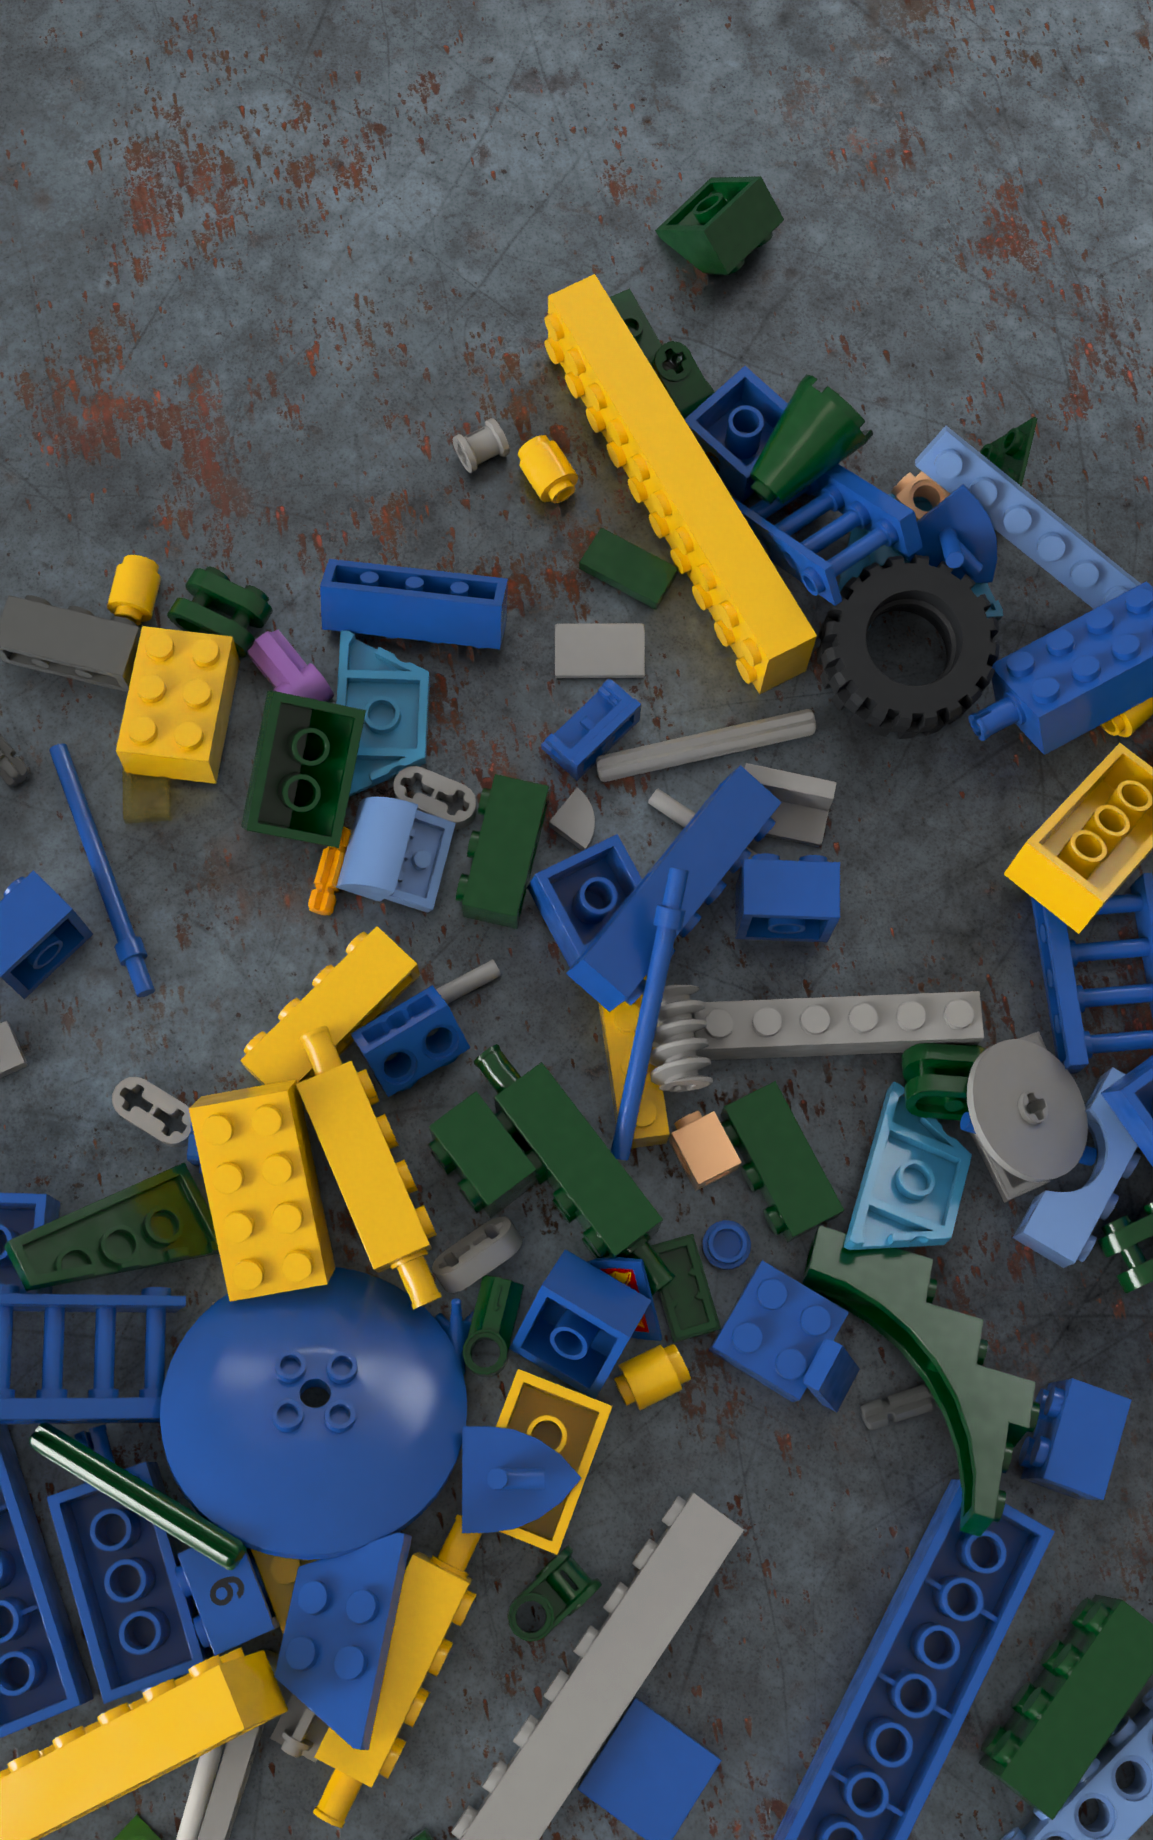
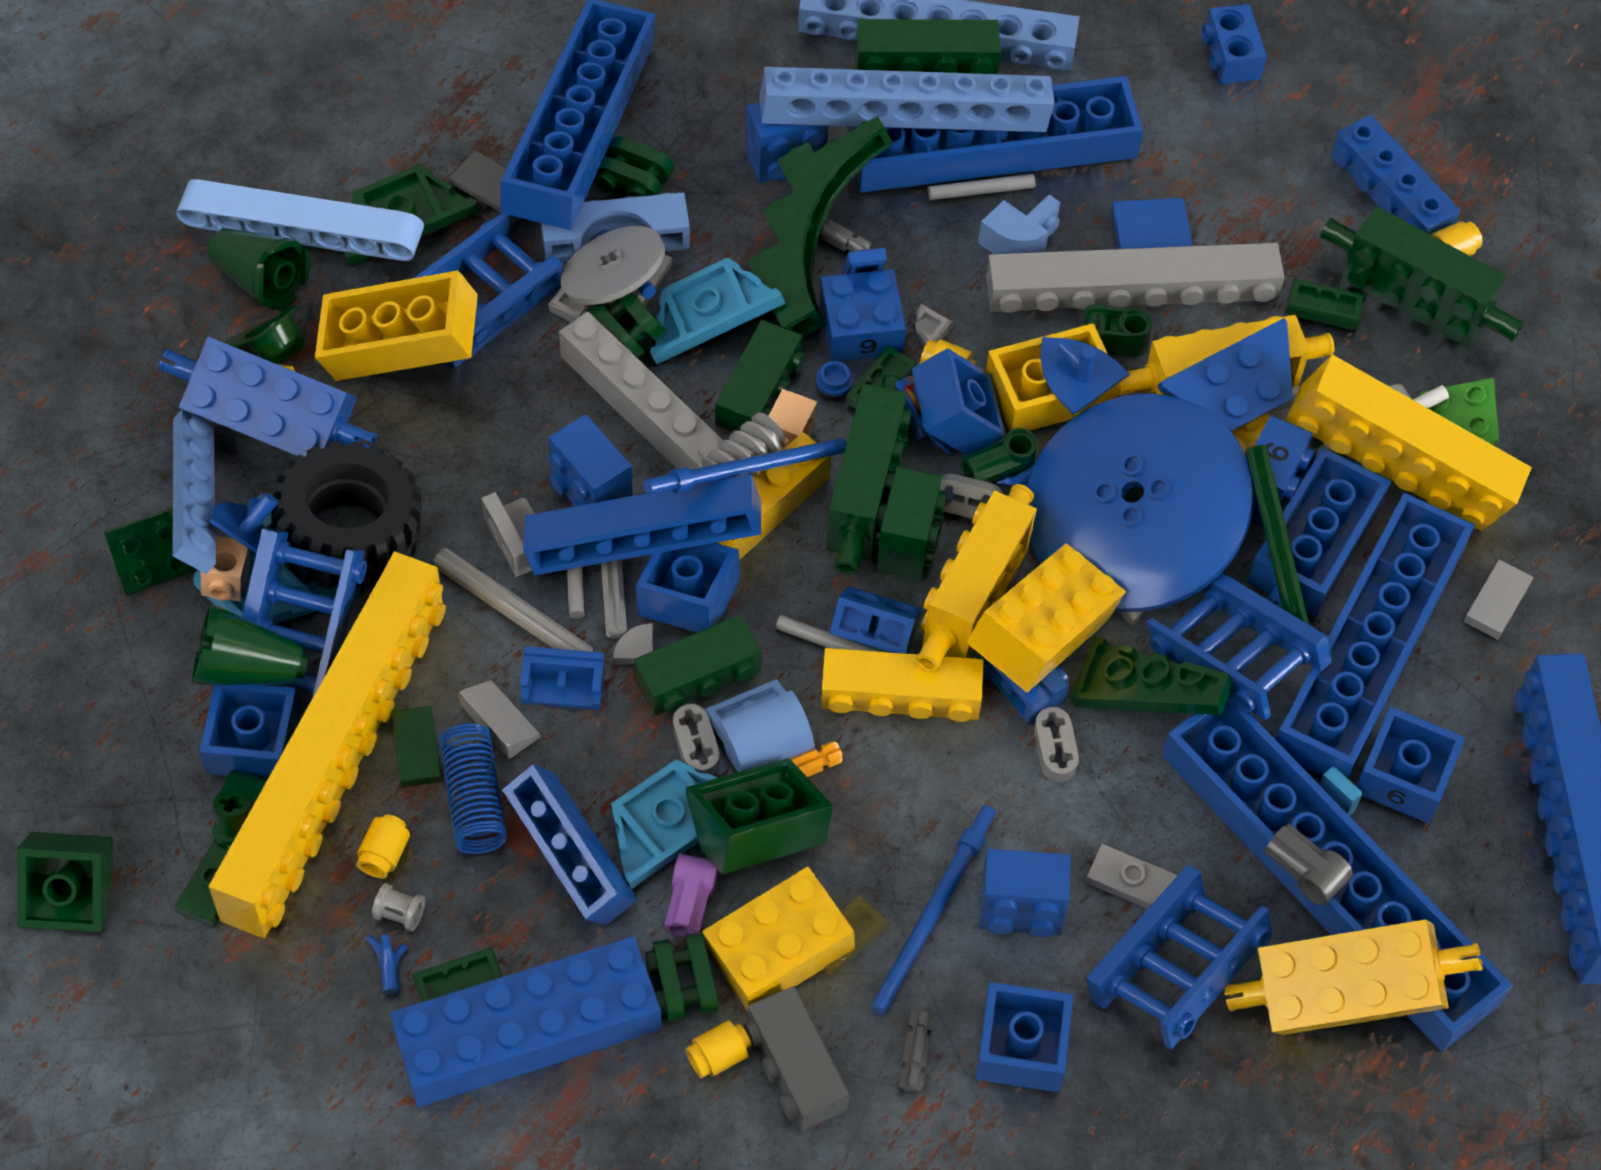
camera: 130 degrees left, 15 degrees down
none -> blue bar [366,933,408,994]
none -> blue brick [390,936,661,1108]
none -> dark green plate [412,947,503,1003]
none -> blue piece [439,723,507,854]
none -> light grey axle [601,560,627,639]
none -> medium blue brick [759,67,1055,132]
none -> light grey tile [914,304,952,348]
none -> light grey bar [928,174,1035,201]
none -> medium blue brick [978,195,1060,254]

